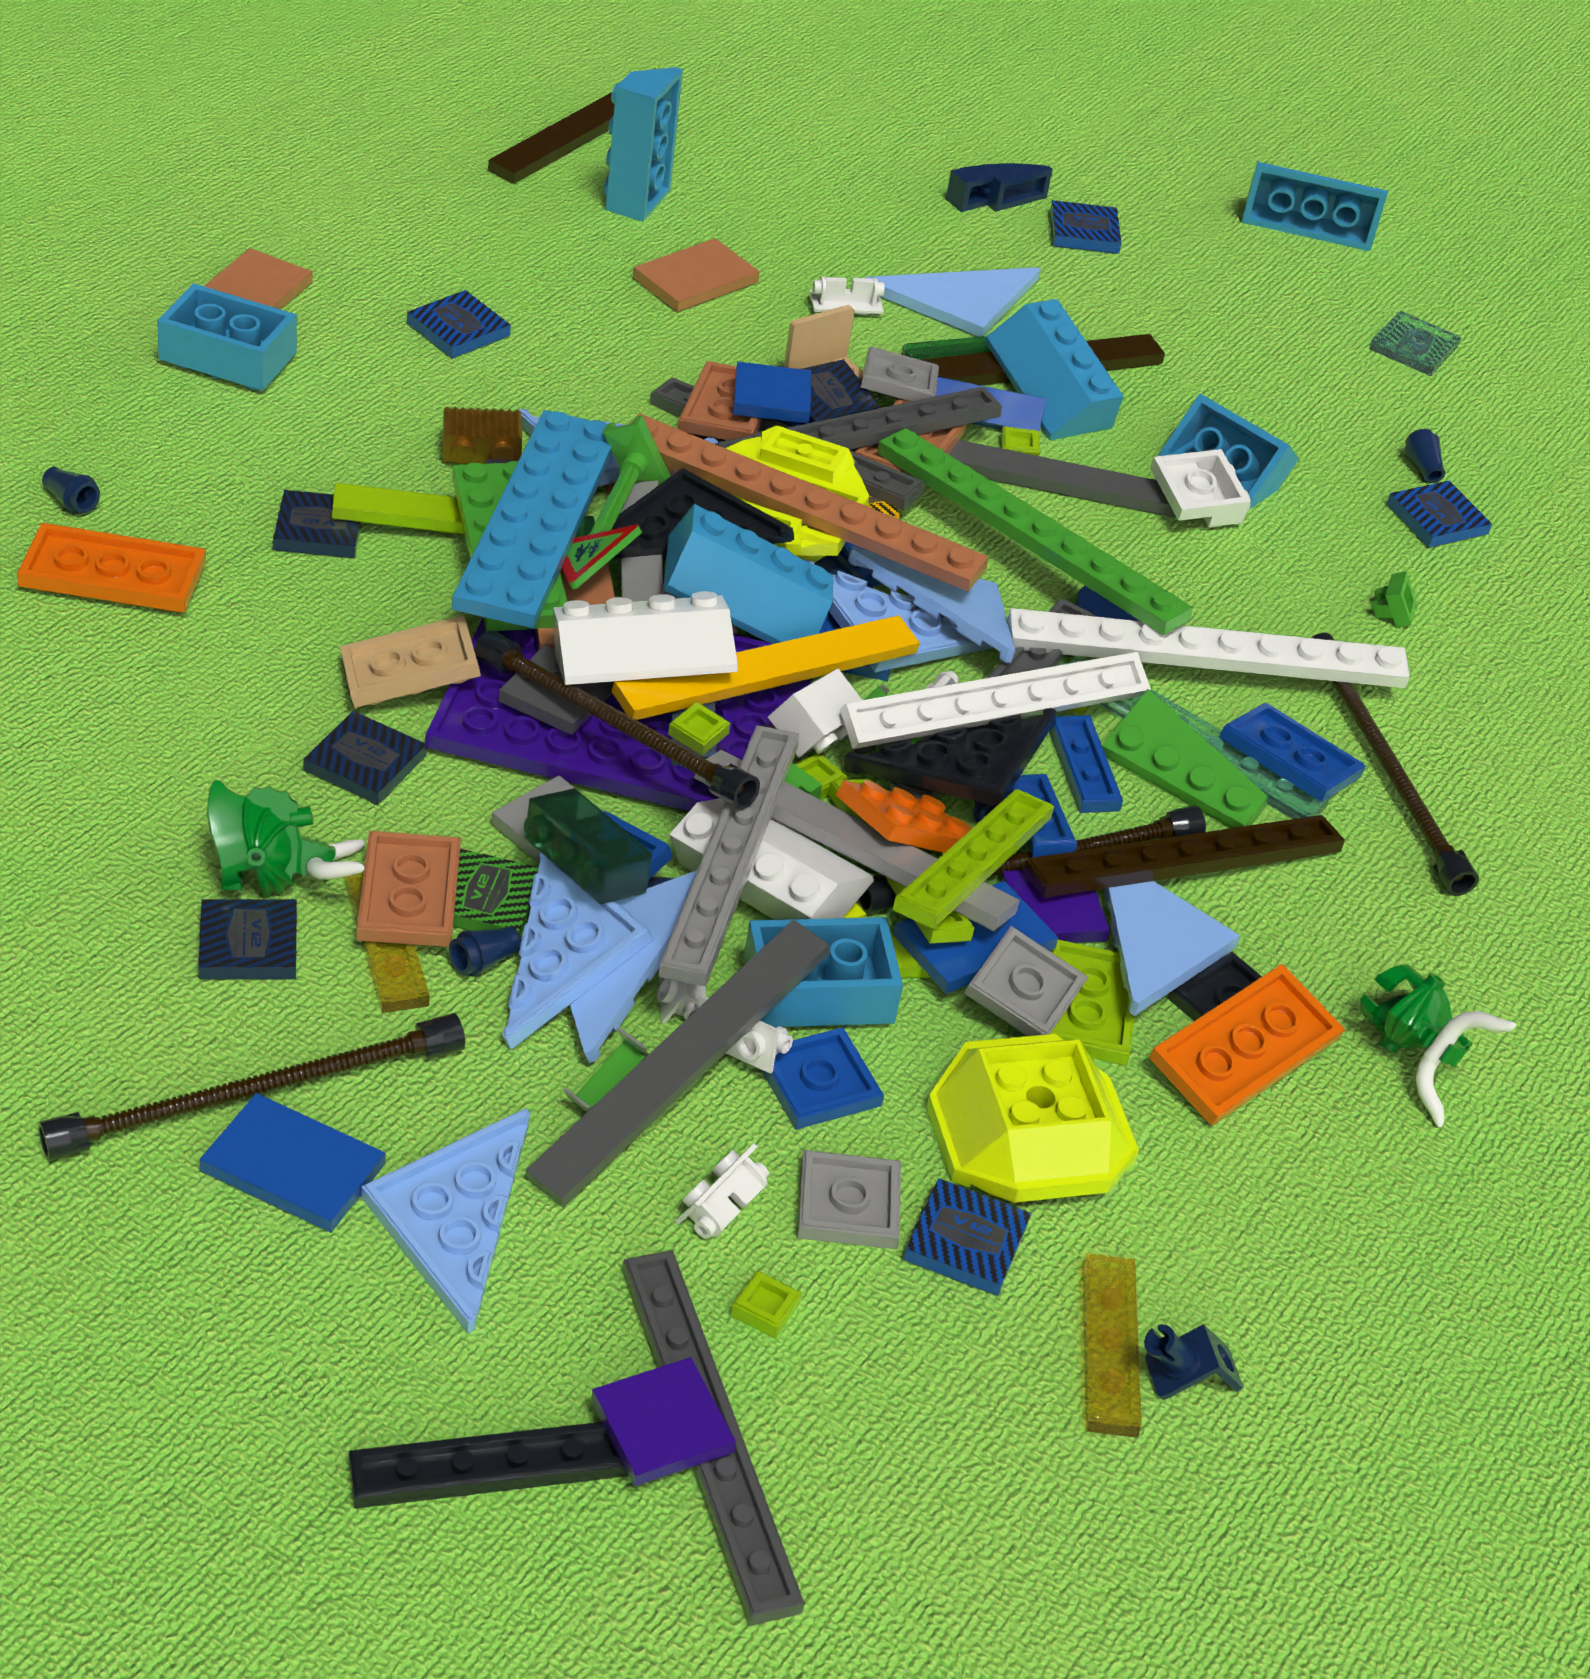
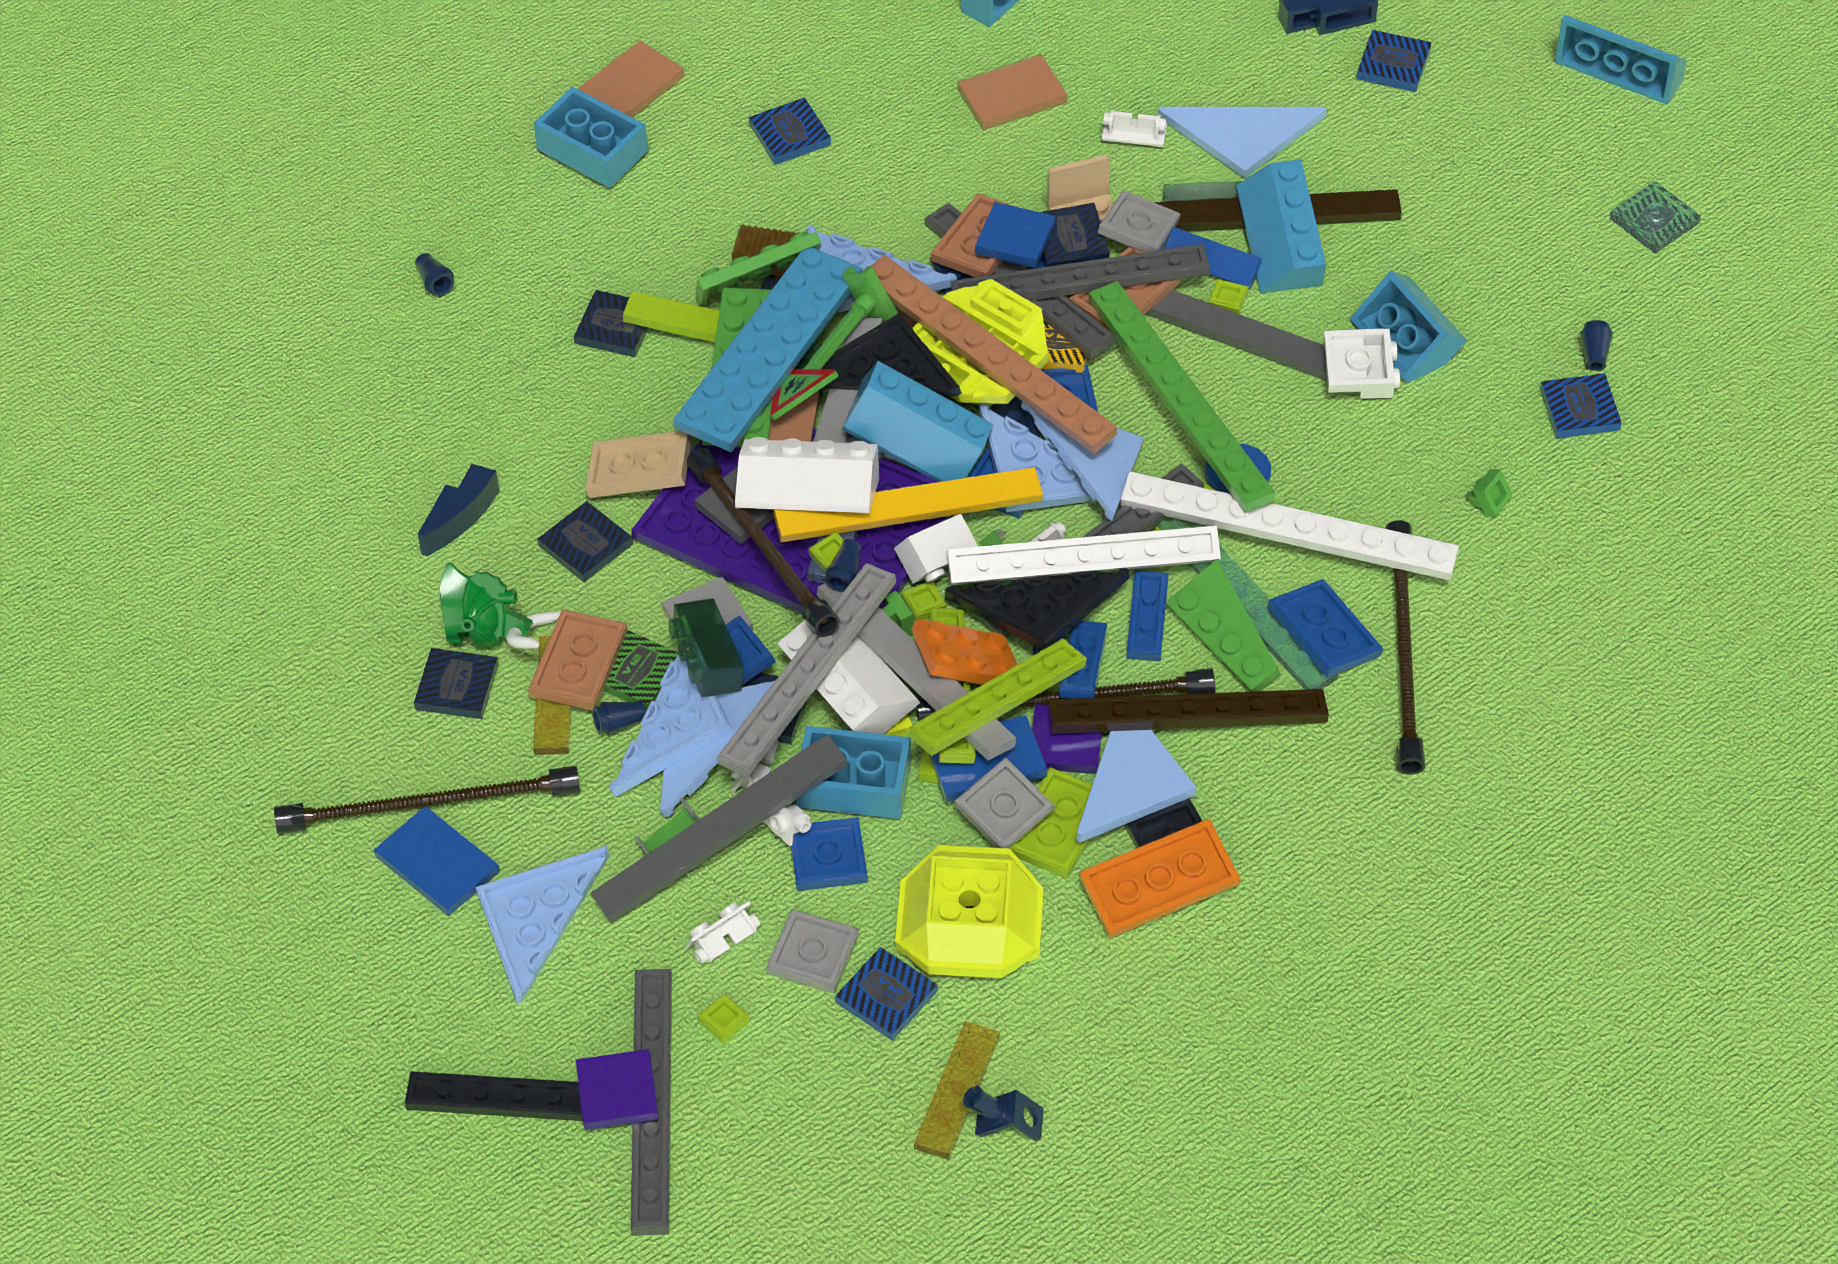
camera: 25 degrees right, 10 degrees up
orange plate [17,523,206,613] -> none
green helmet [1360,964,1516,1128] -> none
none -> dark blue slope [418,464,500,556]
none -> bright green wing [695,232,821,307]
none -> dark blue cone [825,539,862,592]

